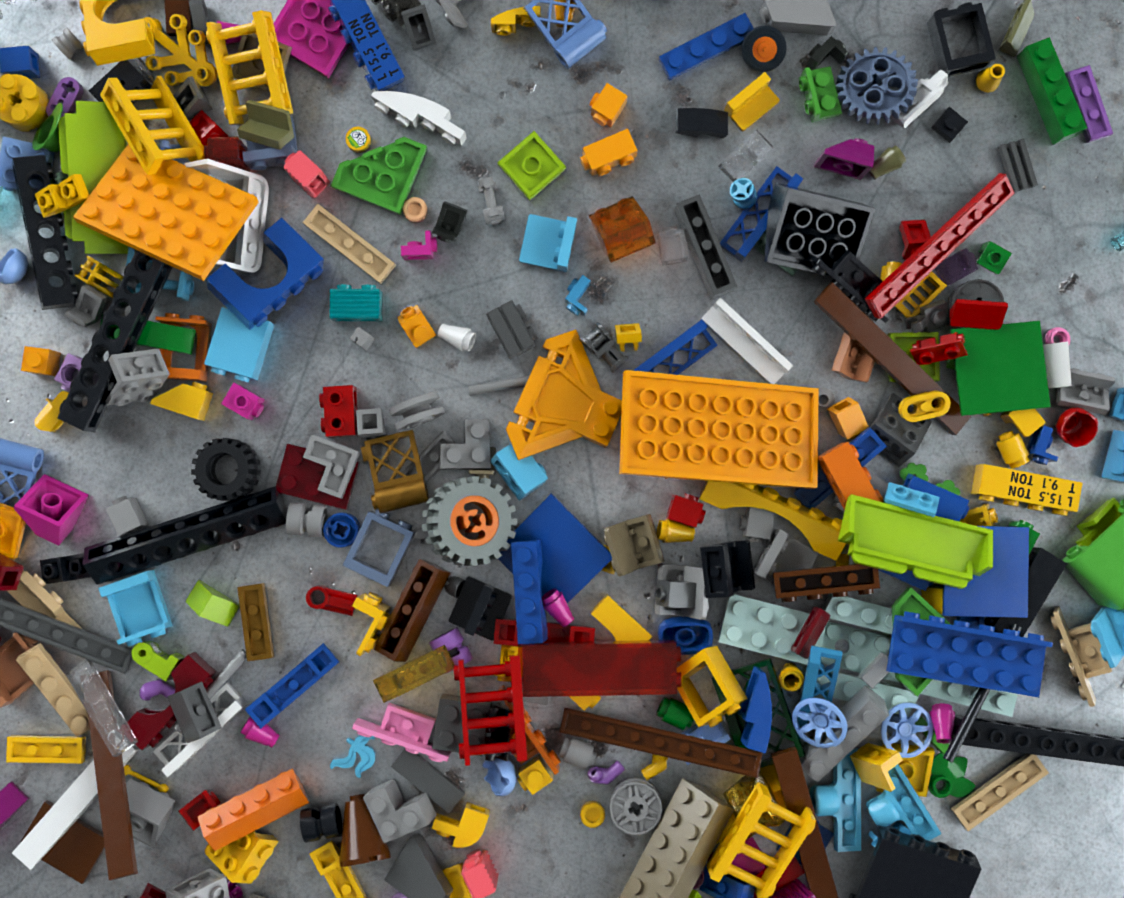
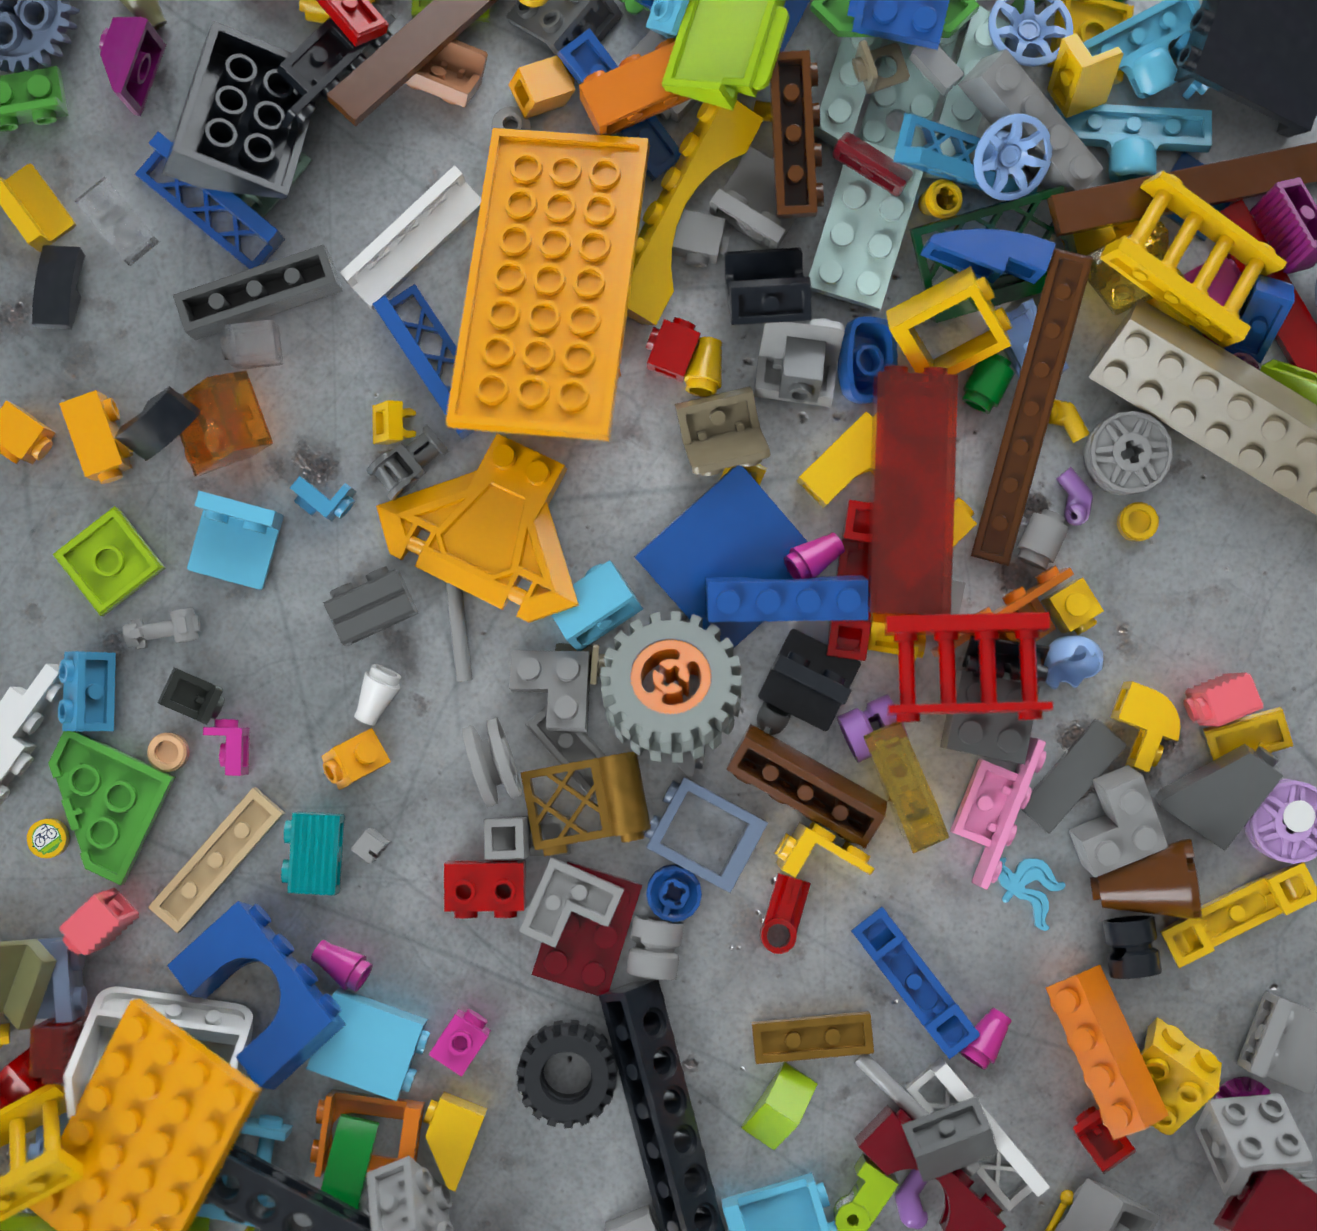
camera: 90 degrees left, 0 degrees up
medium azure wheel [730,178,757,209] -> none
none -> dark azure bracket [58,651,116,731]
none -> black slope [115,386,201,461]
none -> dark pink cone [311,940,373,992]
none -> dark tan bracket [852,40,910,94]

